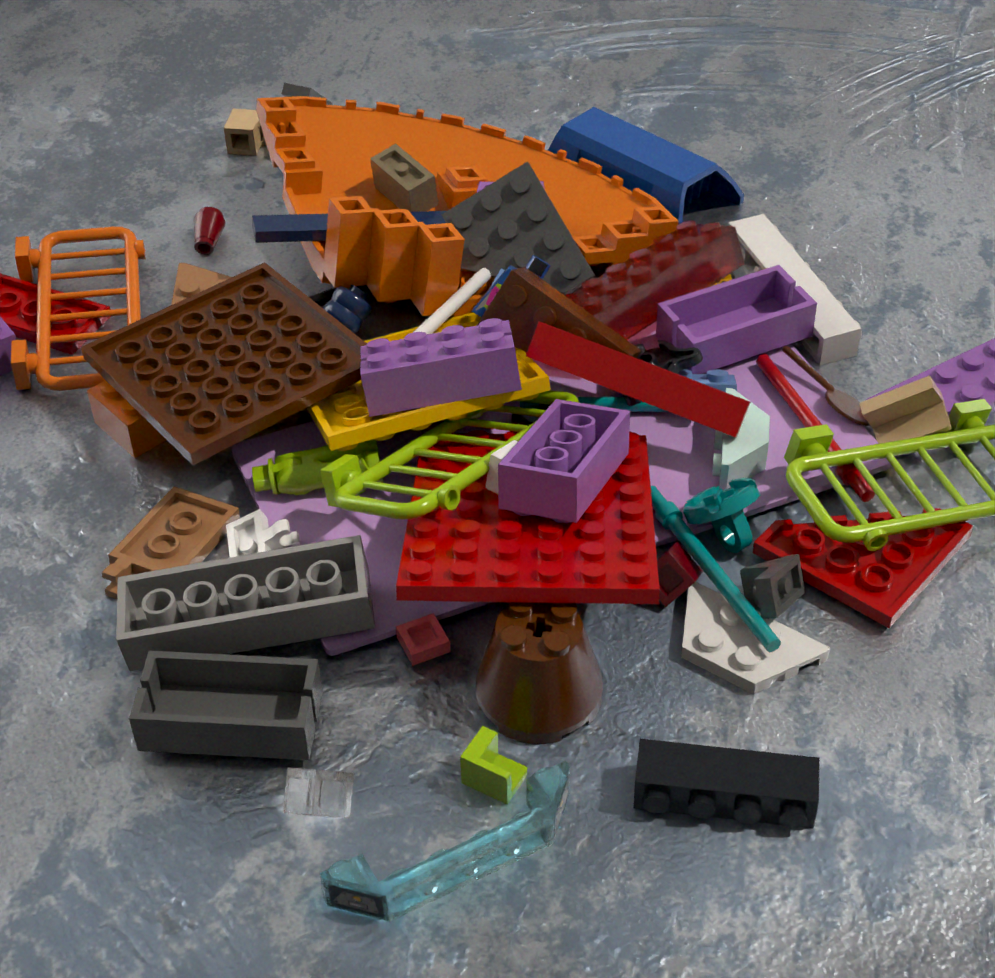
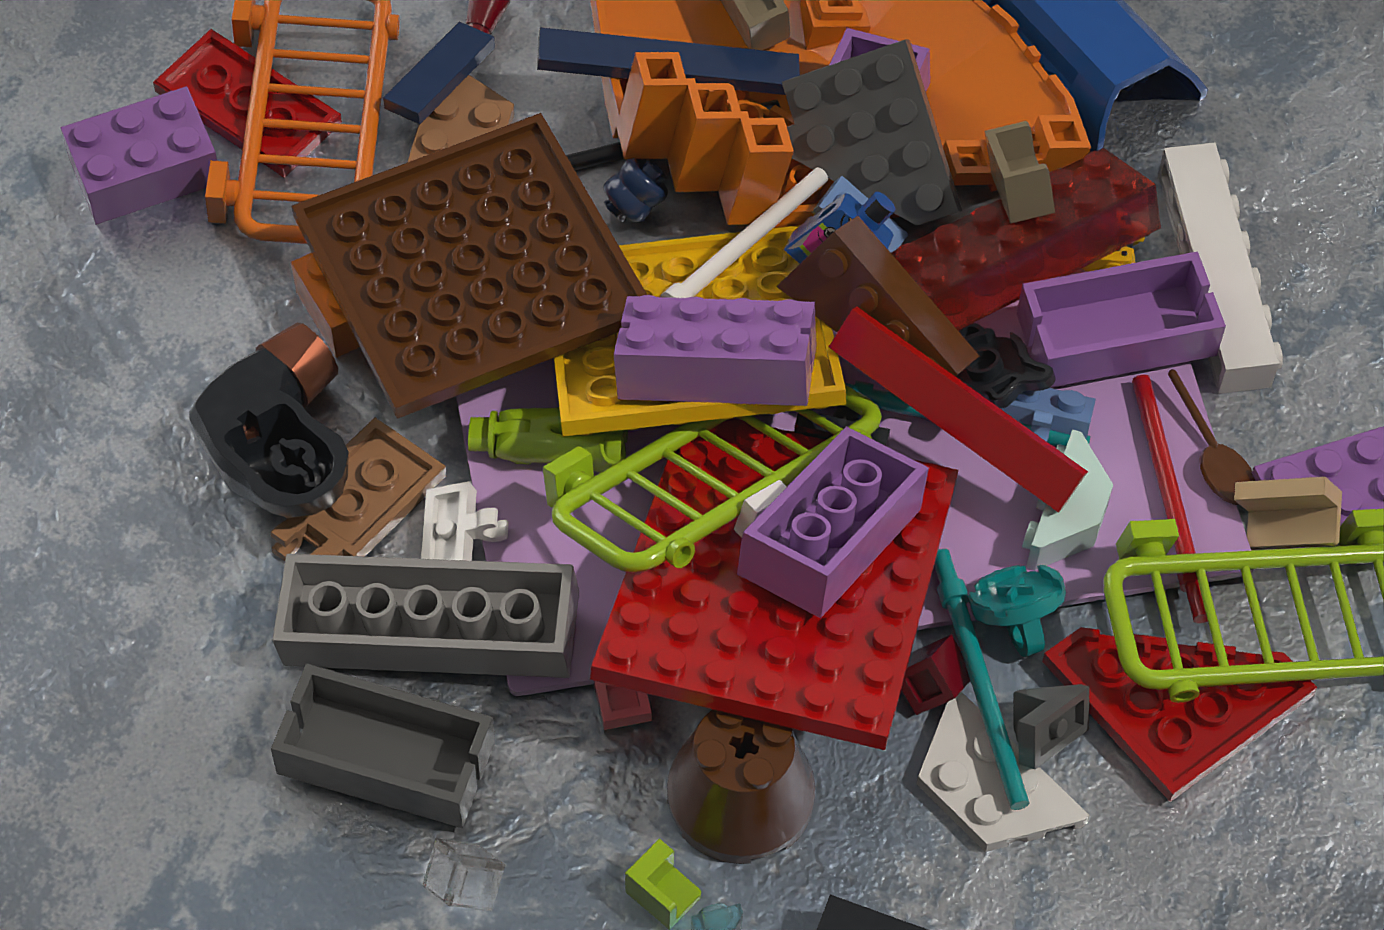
camera: 10 degrees right, 15 degrees up
none -> black piece [189,322,349,518]
none -> dark blue tile [383,21,495,125]
none -> dark tan panel [985,121,1055,223]

